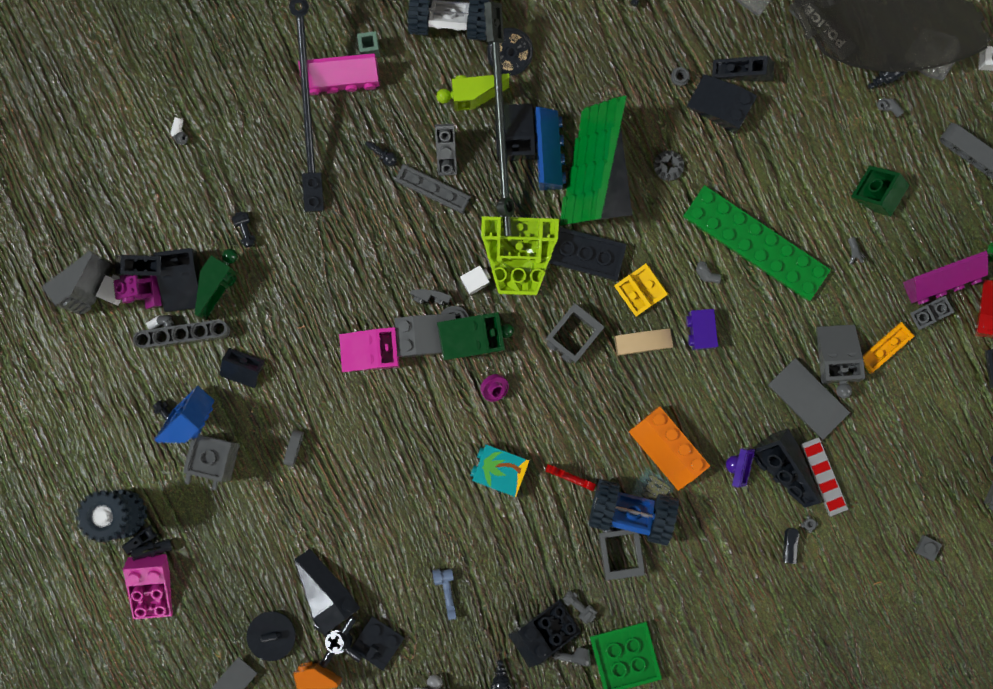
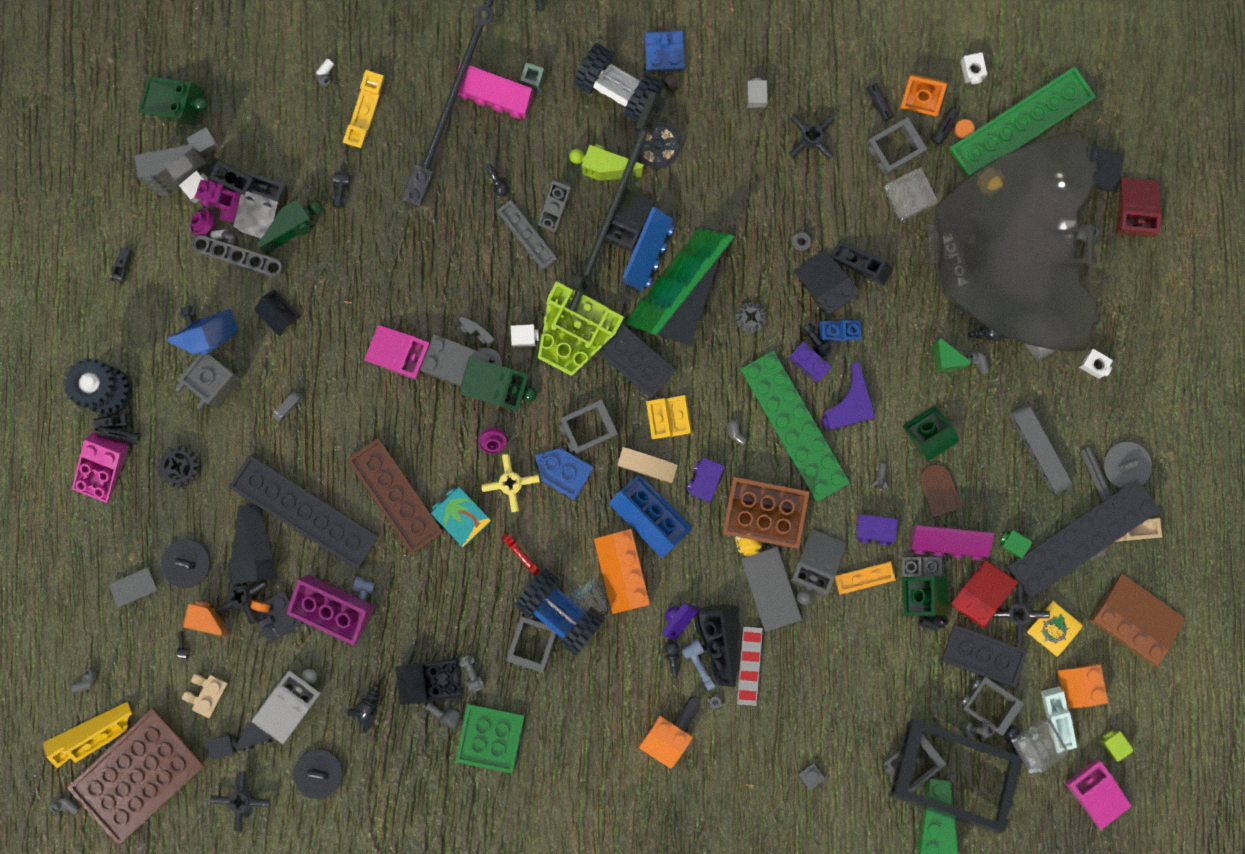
camera: 25 degrees right, 0 degrees up
none -> black bar [110,248,133,284]
none -> dark green slope [138,76,208,125]
none -> black gear [157,446,200,488]
none -> light grey brick [186,127,219,156]
none -> magenta plate [190,208,214,236]
none -> black plate [228,455,379,570]
none -> orange tile [250,600,271,612]
none -> magenta slope [286,574,375,646]
none -> yellow slope [343,70,384,148]
none -> reddish brown plate [347,438,444,555]
none -> light yellow bar [481,454,540,512]
none -> blue tile [535,448,594,500]
none -> blue slope [608,474,693,558]
none -> orange slope [639,715,693,769]
none -> black bar [664,641,680,679]
none -> sand blue brick [681,638,715,691]
none -> dark orange slope [722,477,810,549]
none -> yellow head [735,533,762,556]
none -> dark purple brick [789,342,832,383]
none -> black bar [801,323,832,357]
none -> blue slope [820,320,861,341]
none -> dark purple arch [822,362,875,431]
none -> dark purple brick [855,514,898,546]
none -> dark green slope [902,576,949,616]
none -> black arm [918,615,949,631]
none -> reddish brown window [920,465,962,518]
none -> green slope [932,338,971,373]

